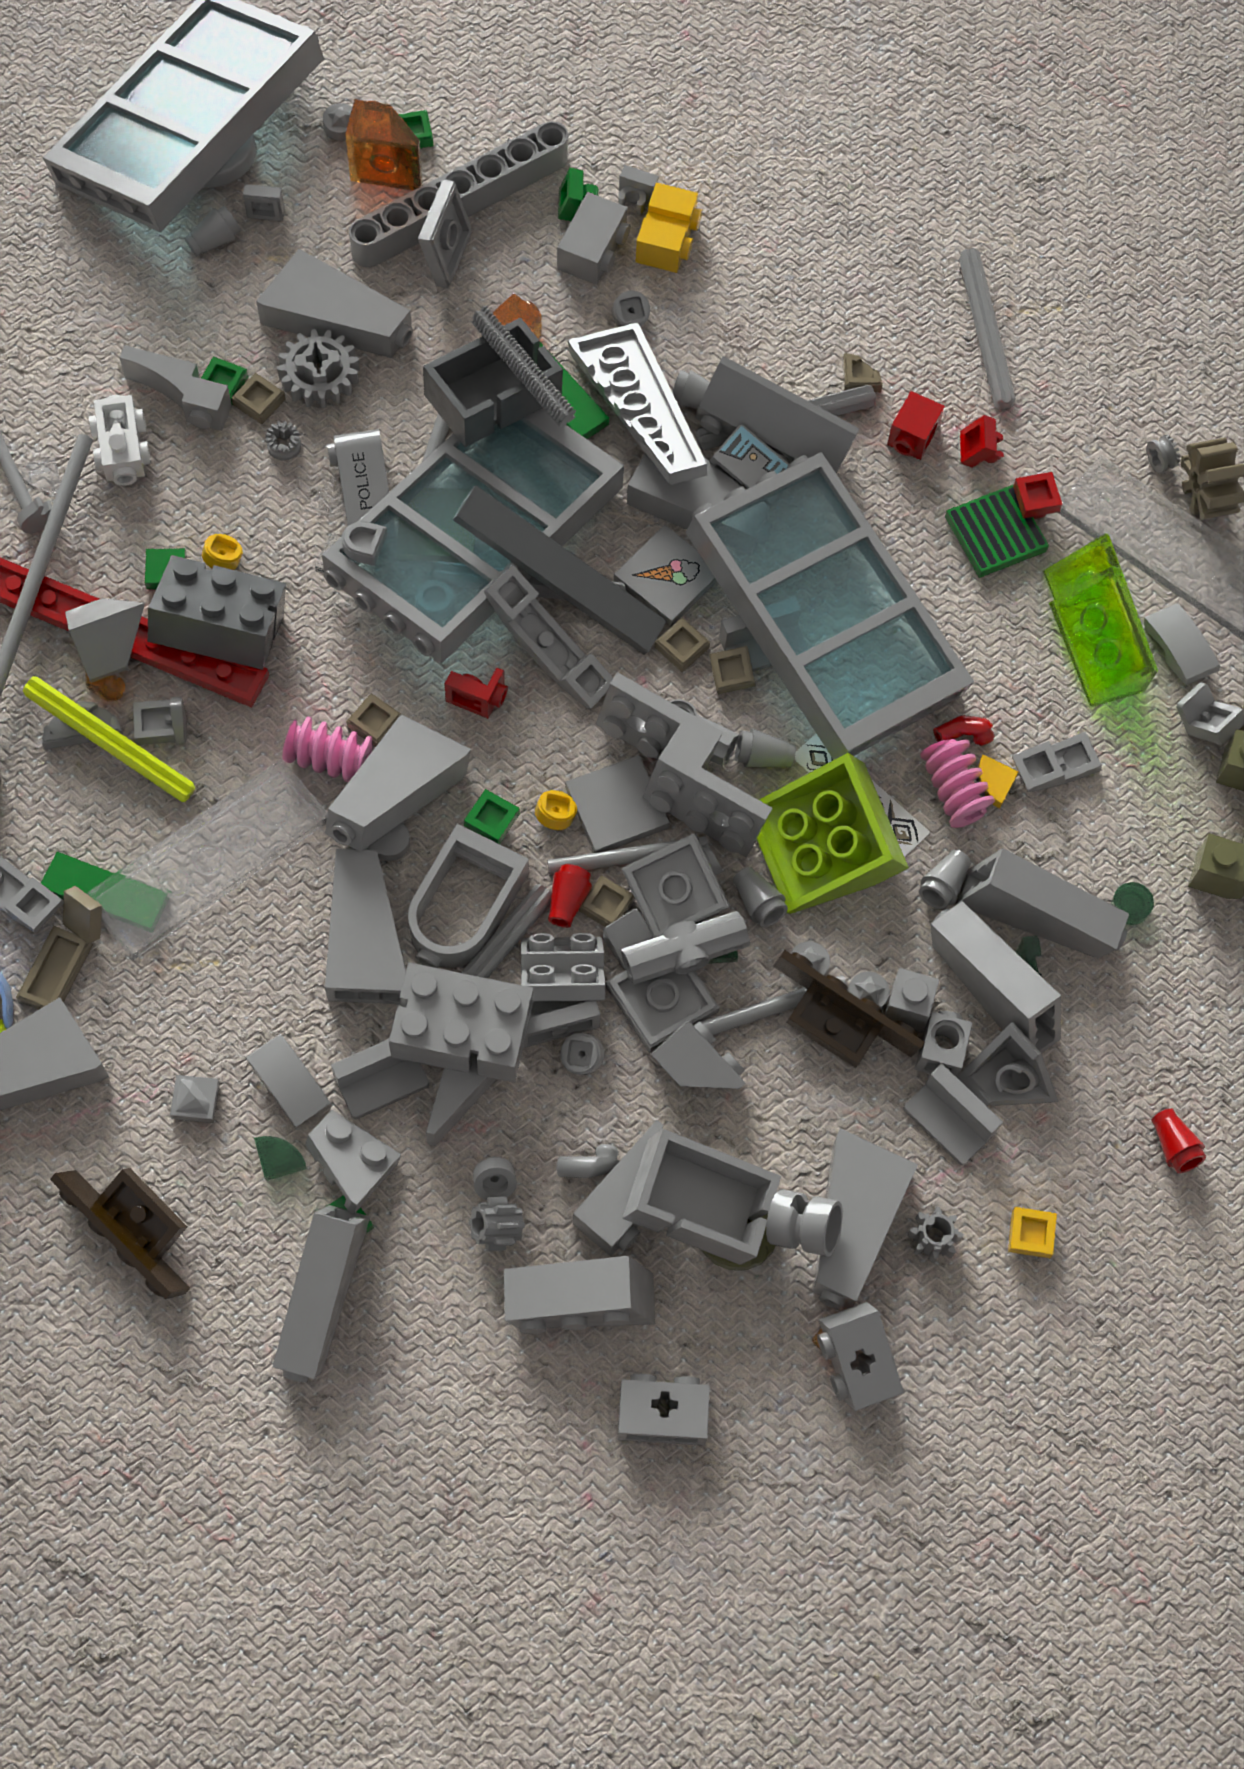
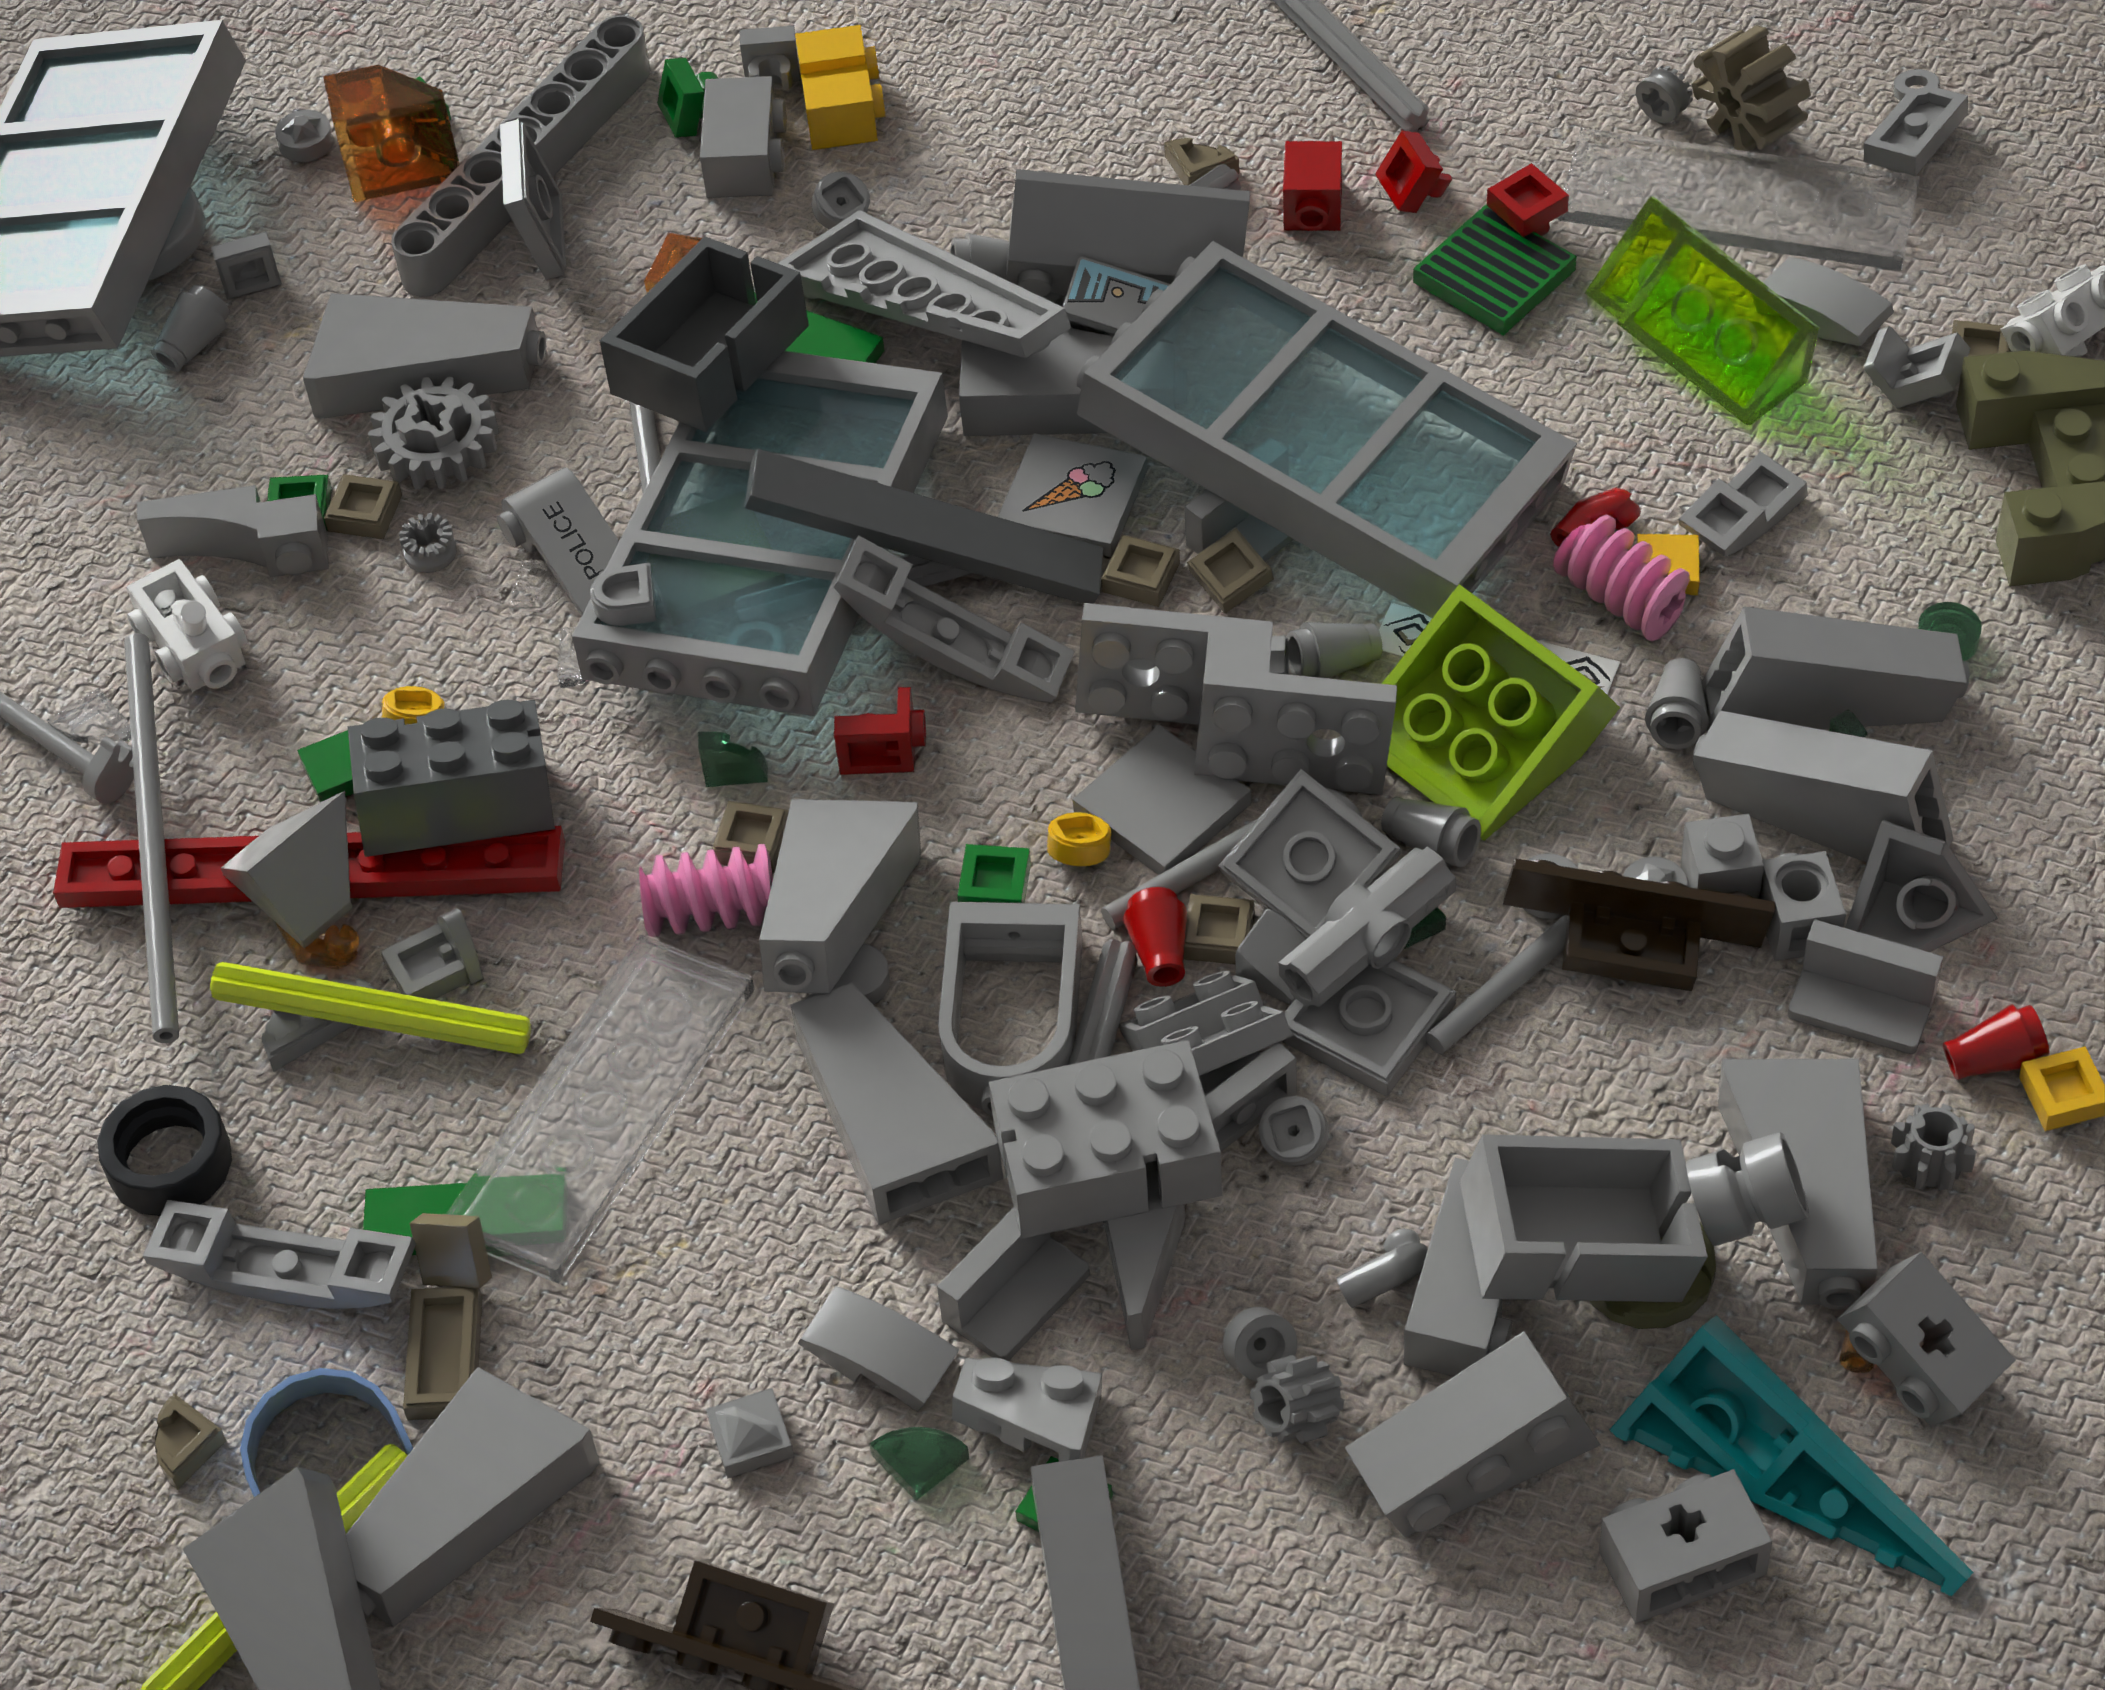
camera: 15 degrees left, 15 degrees down
light grey axle [471,306,576,428] -> none
light grey slope [651,1020,745,1089] -> none
none -> clear green tile [698,731,768,787]
none -> teal wedge [1609,1315,1974,1597]
none -> red cone [1943,1004,2050,1080]

